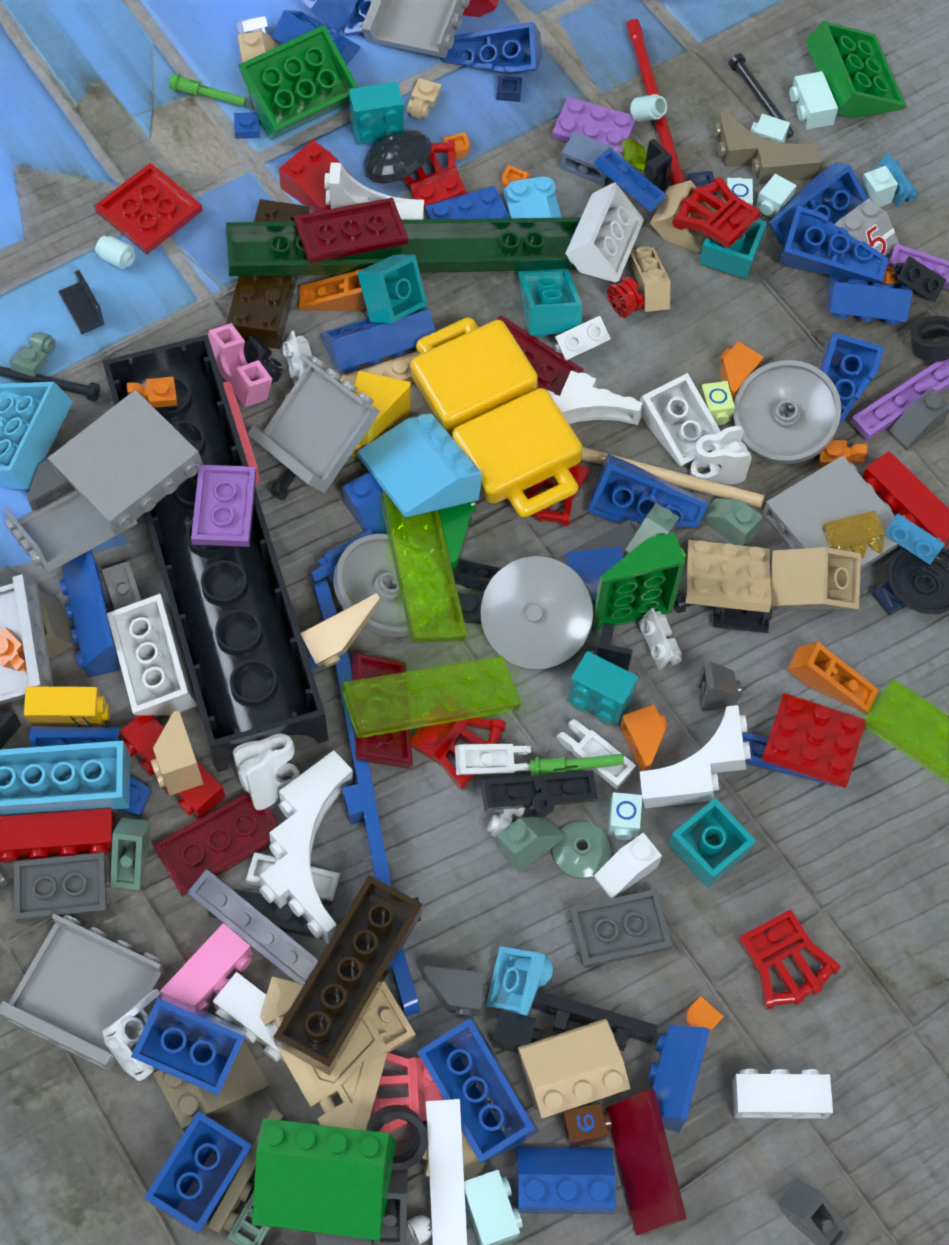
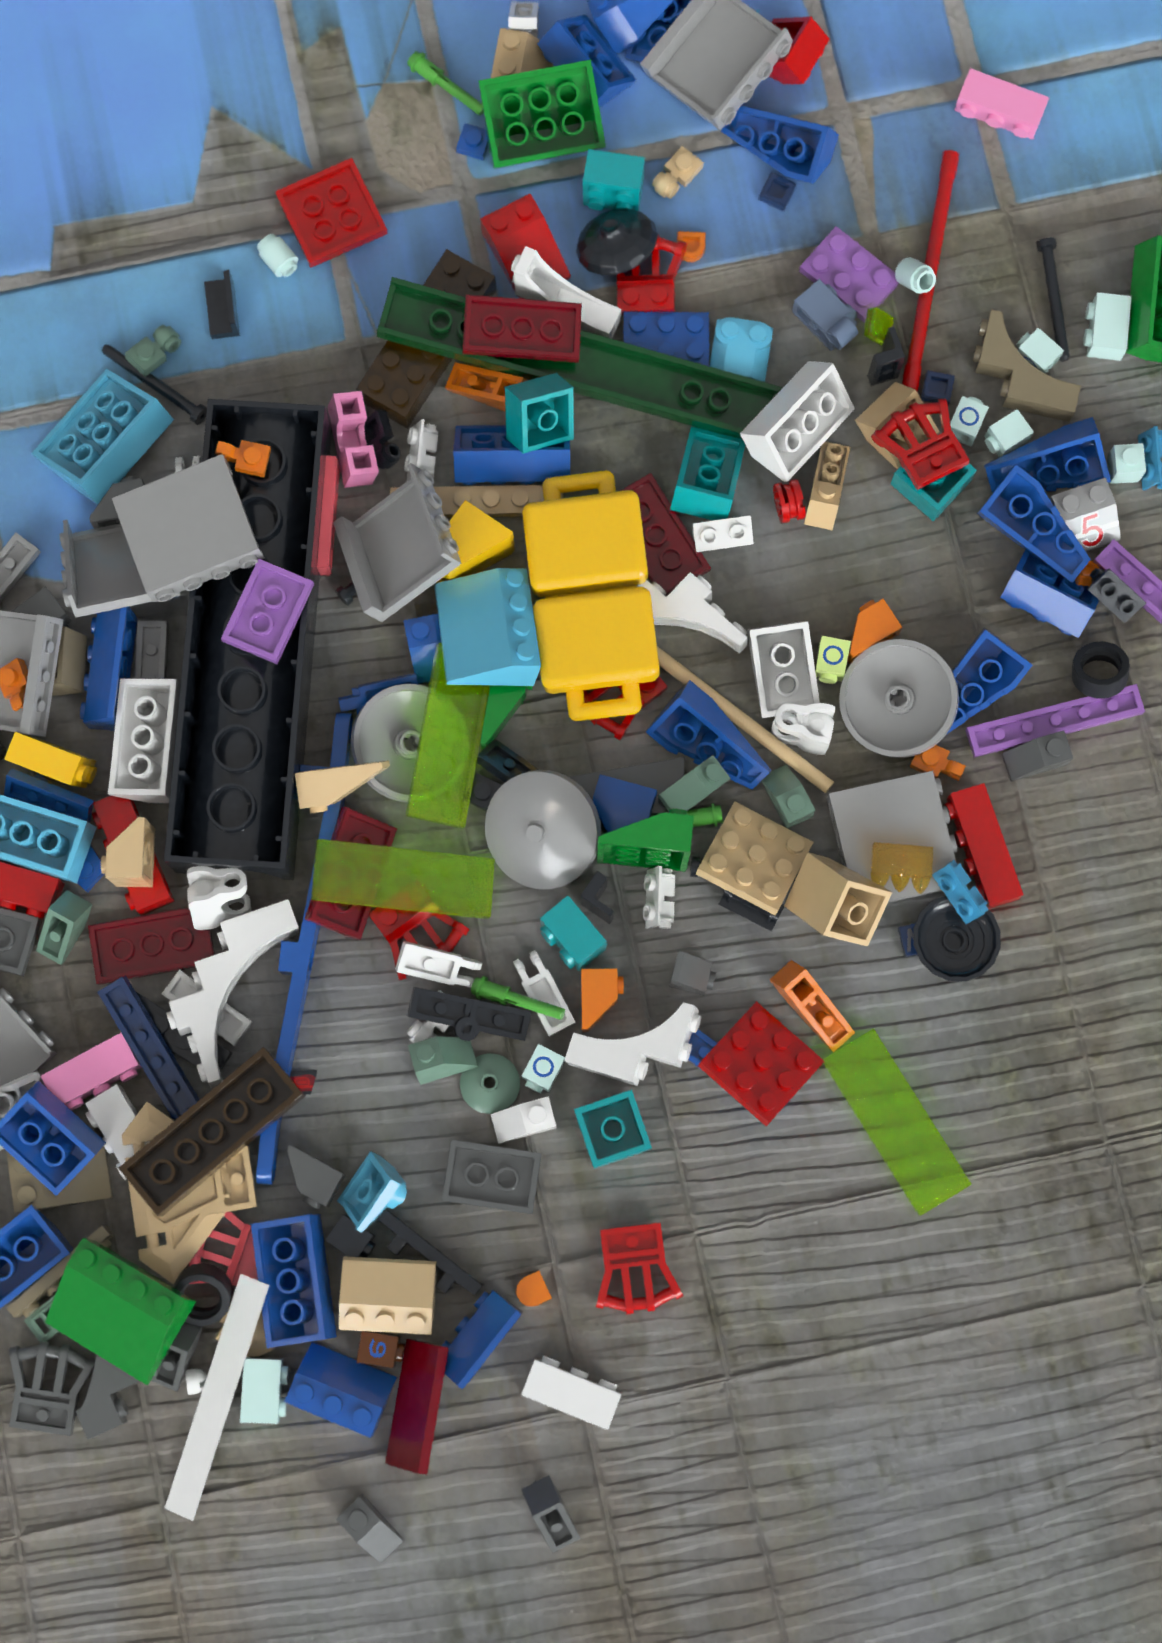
camera: 25 degrees right, 15 degrees up
orange tile [501,165,530,189] -> none
blue plate [594,148,667,212] -> none

